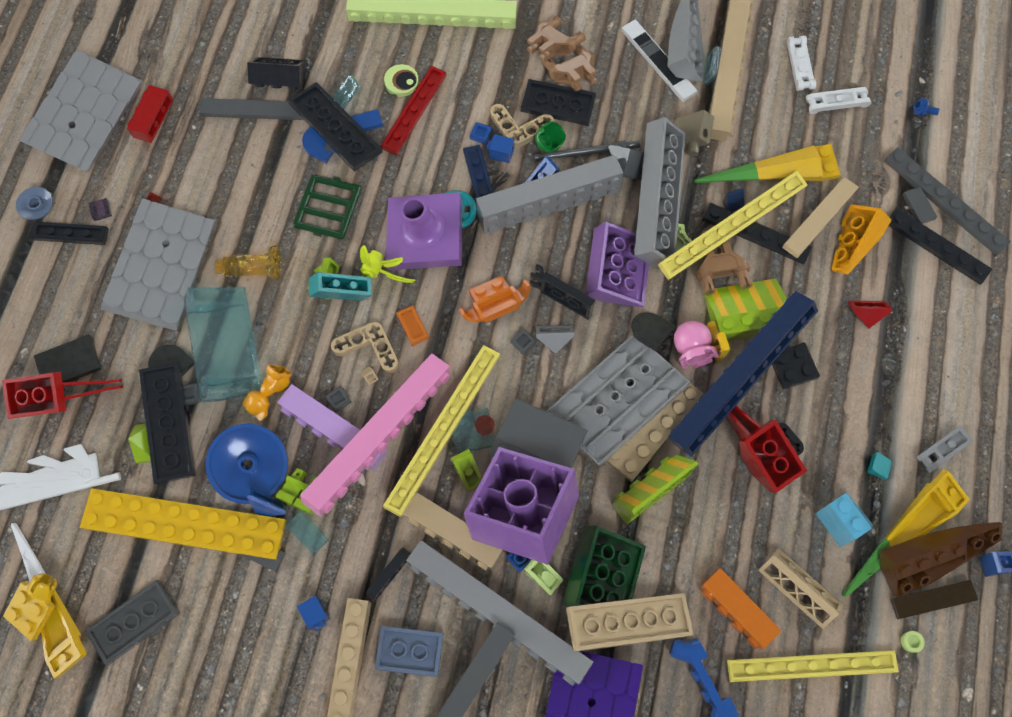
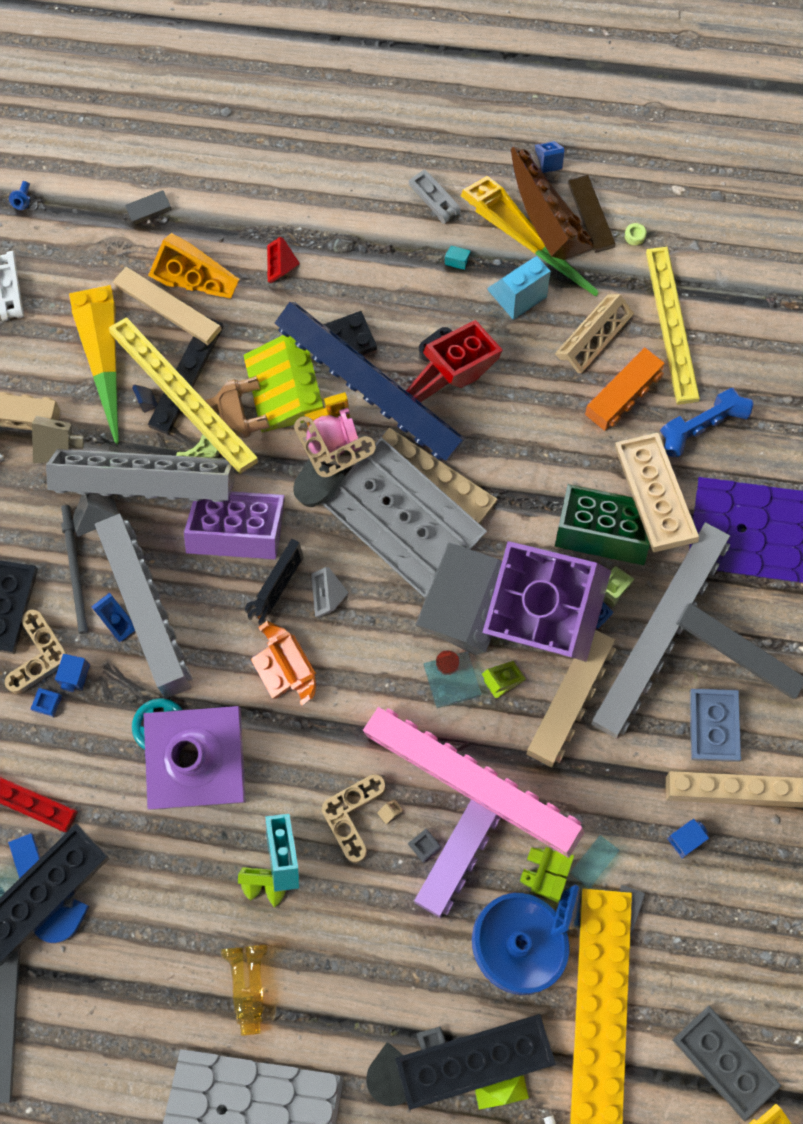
camera: 90 degrees left, 0 degrees up
clear light blue slope [184,287,262,403] -> none
light orange animal [242,364,292,421] -> none
dark green bar [293,175,362,239] -> none
neon yellow plant [360,245,415,283] -> none
black beam [366,547,411,601] -> none
light yellow plate [383,345,500,517] -> none
orange tile [396,305,429,347] -> none
dark blue tile [463,145,493,198] -> none
dark grey tile [510,328,537,355] -> none
green hair [535,121,566,153] -> none
lime slope [612,455,698,525] -> none
dark grey plate [884,147,1011,256] -> none
black plate [889,207,992,285] -> none
none -> tan beam [294,416,376,477]

